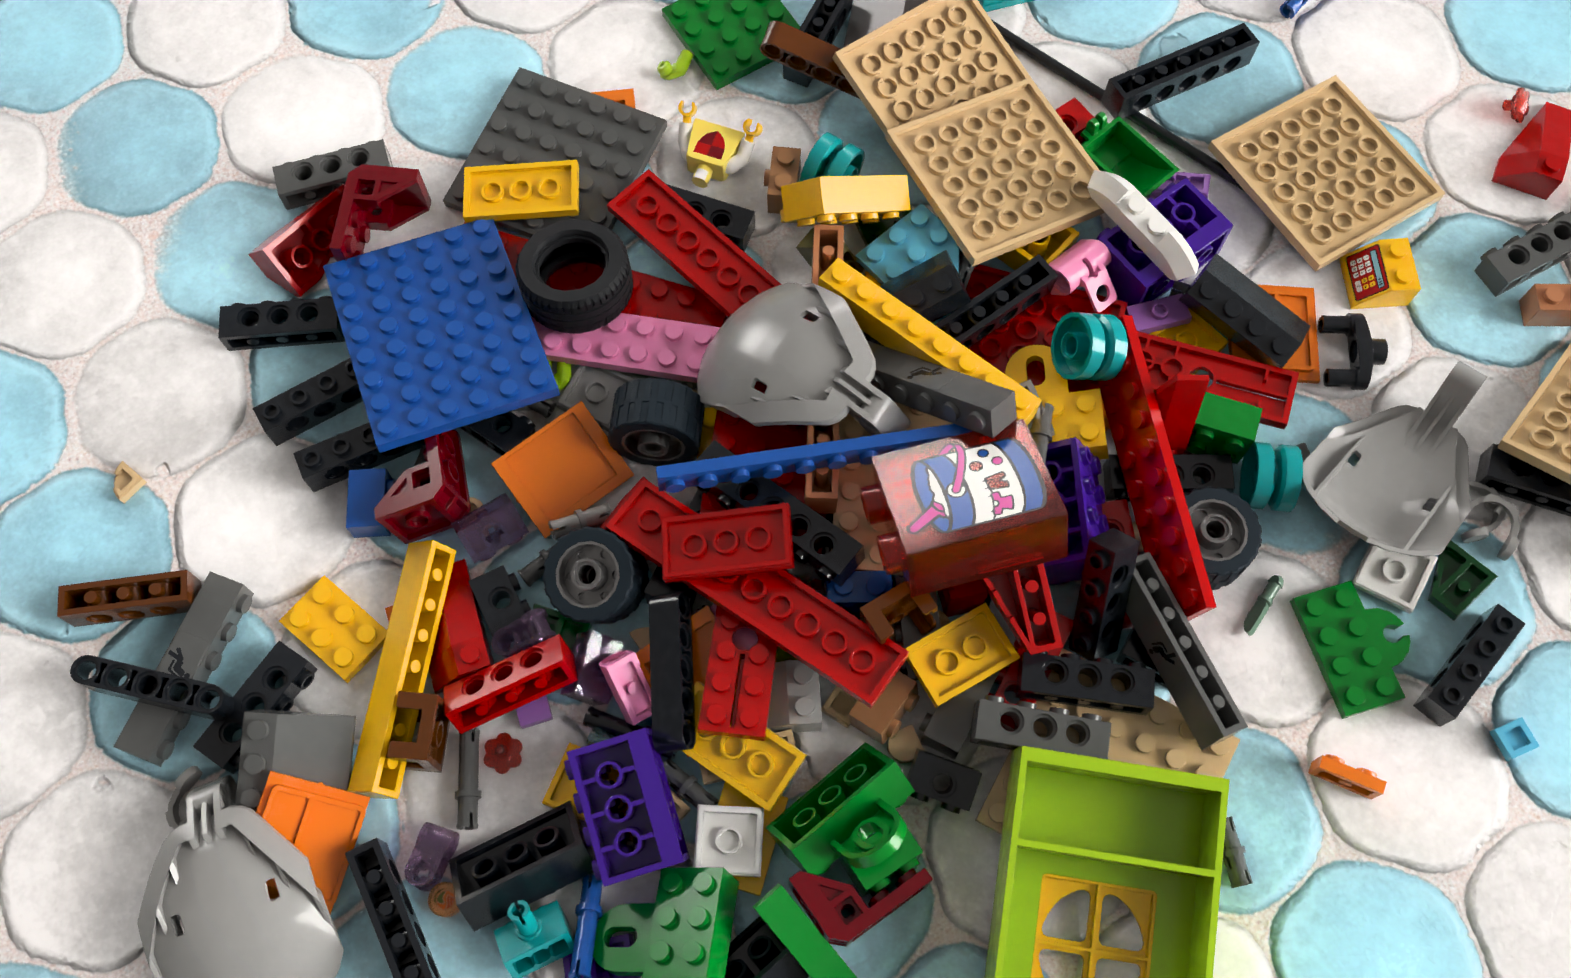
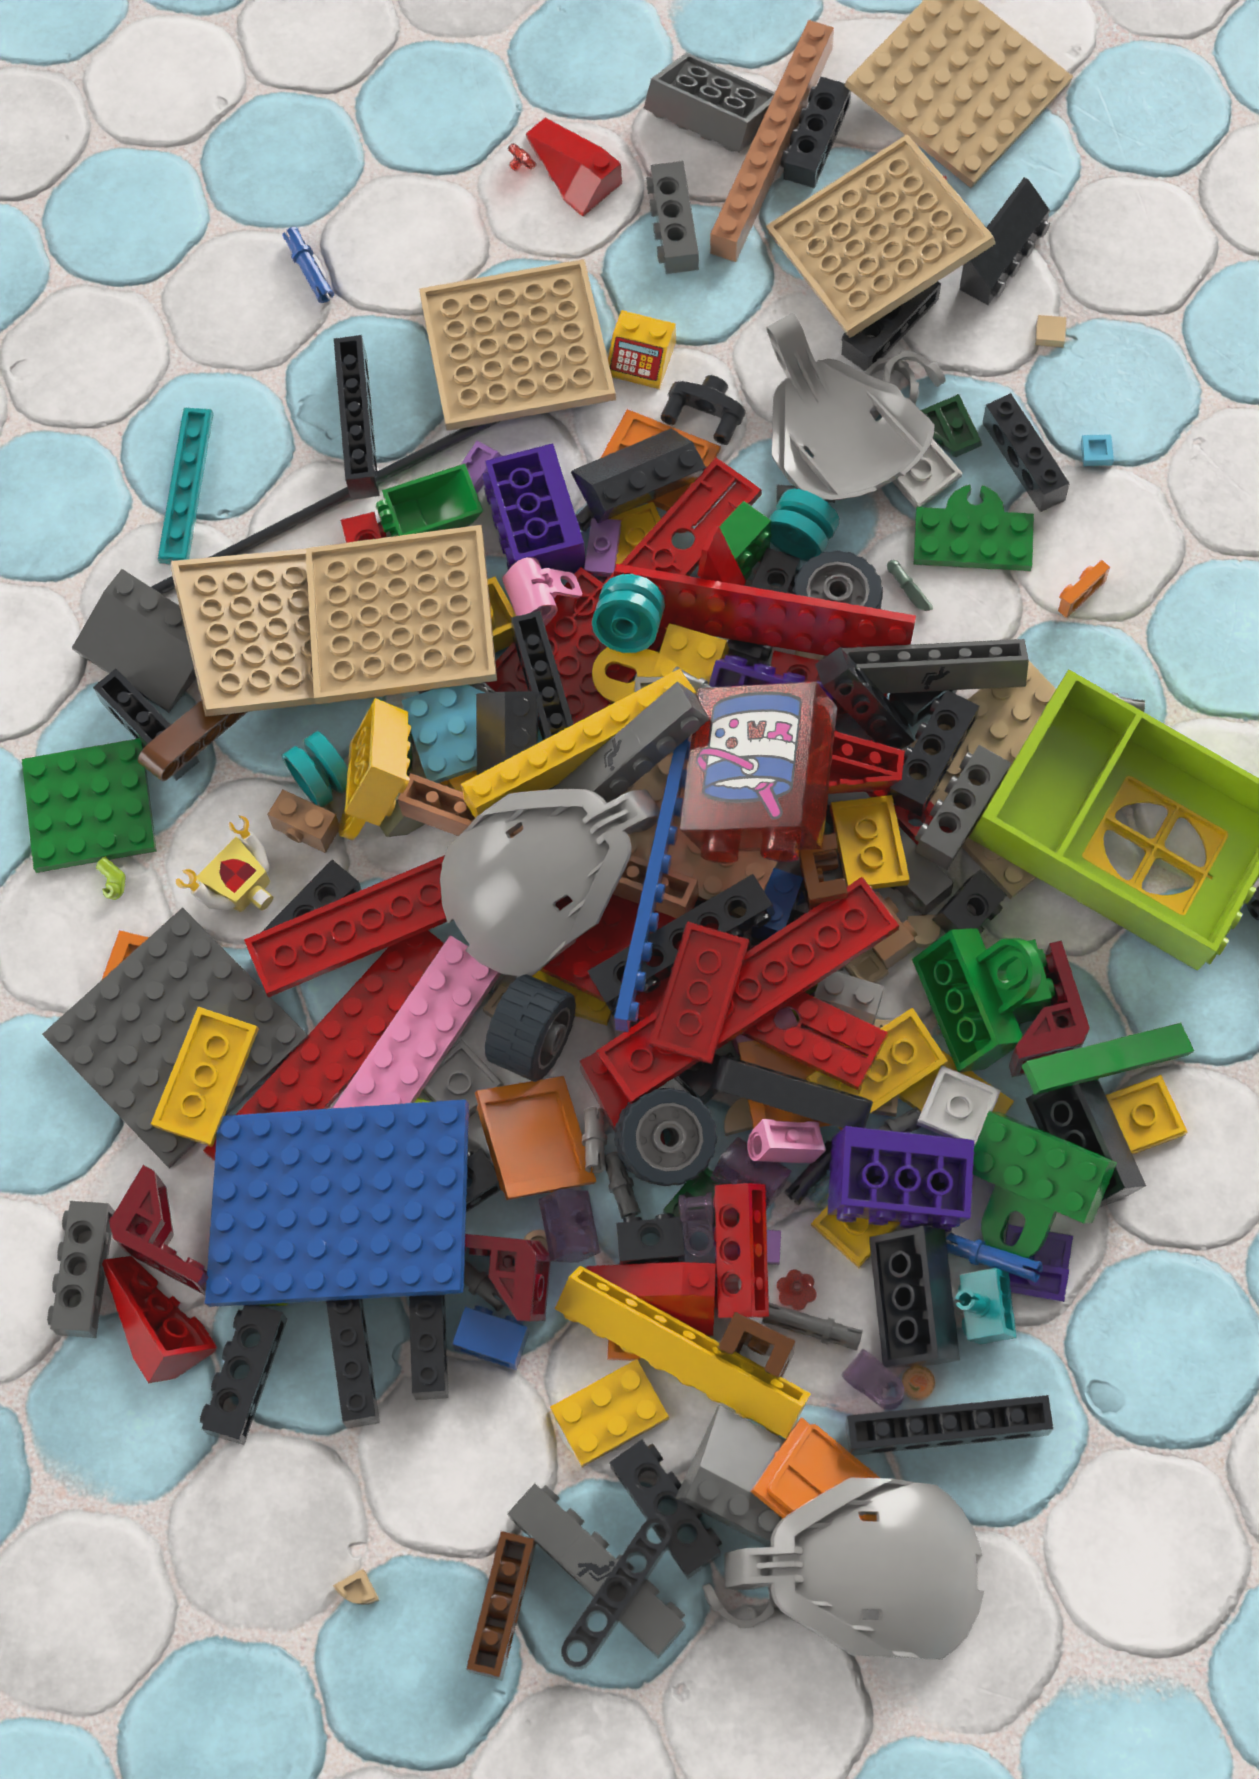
camera: 65 degrees left, 0 degrees up
black tyre [515,219,633,333] -> none
white brick [1087,170,1199,281] -> none

